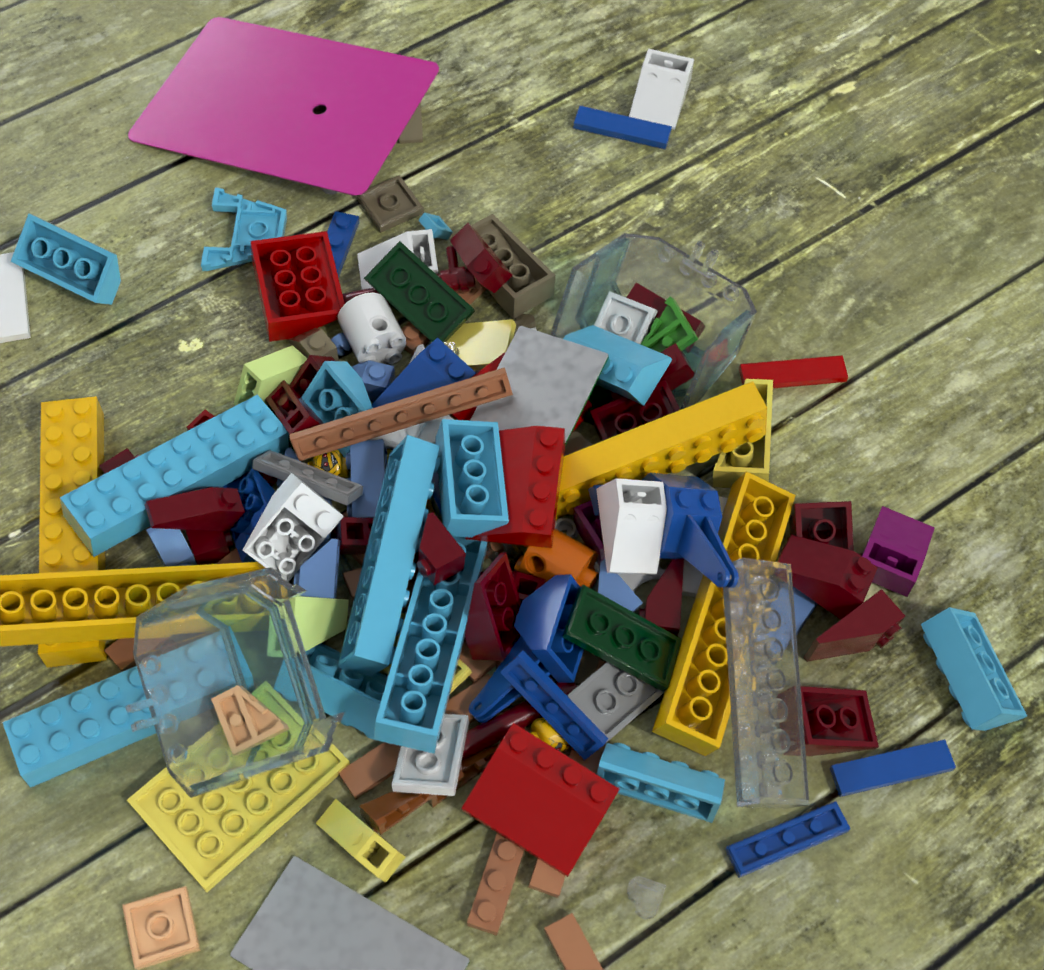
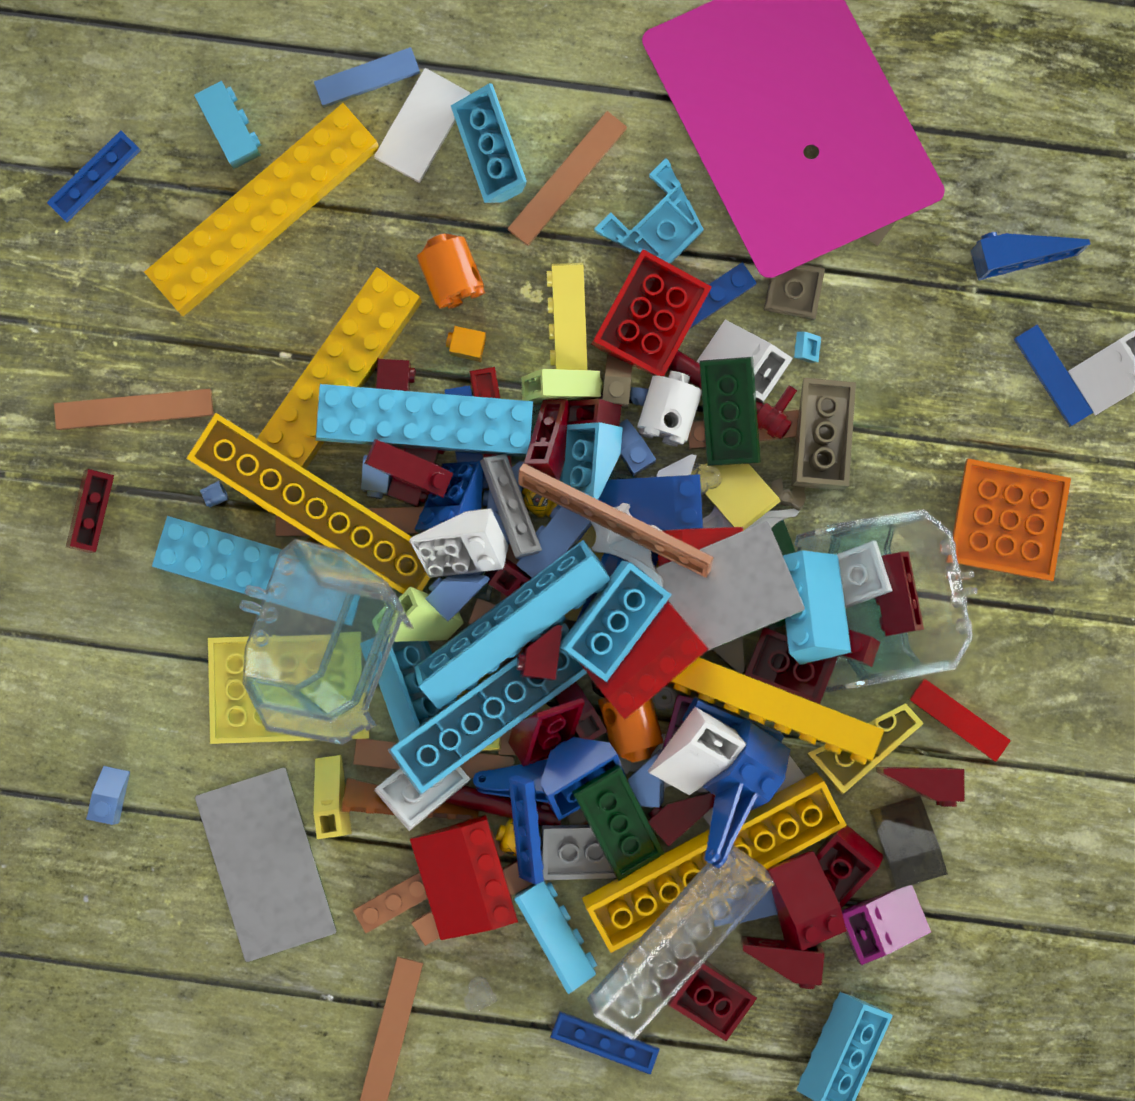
camera: 45 degrees right, 25 degrees up
light nougat tile [122,886,200,970] -> none
light nougat wing [211,685,289,756] -> none
dark red slope [450,223,513,293] -> none
bright green wing [641,296,698,352] -> none
blue tile [830,739,956,797] -> none
none -> medium blue hose [200,481,229,507]
none -> orange cylinder [417,233,485,309]
none -> light orange brick [446,326,486,362]
none -> nougat tile [508,111,627,246]
none -> light yellow wedge [547,263,587,370]
none -> clear smoke slope [869,795,948,889]
none -> dark red slope [876,767,965,807]
none -> orange plate [948,459,1071,581]
none -> blue slope [970,232,1091,281]

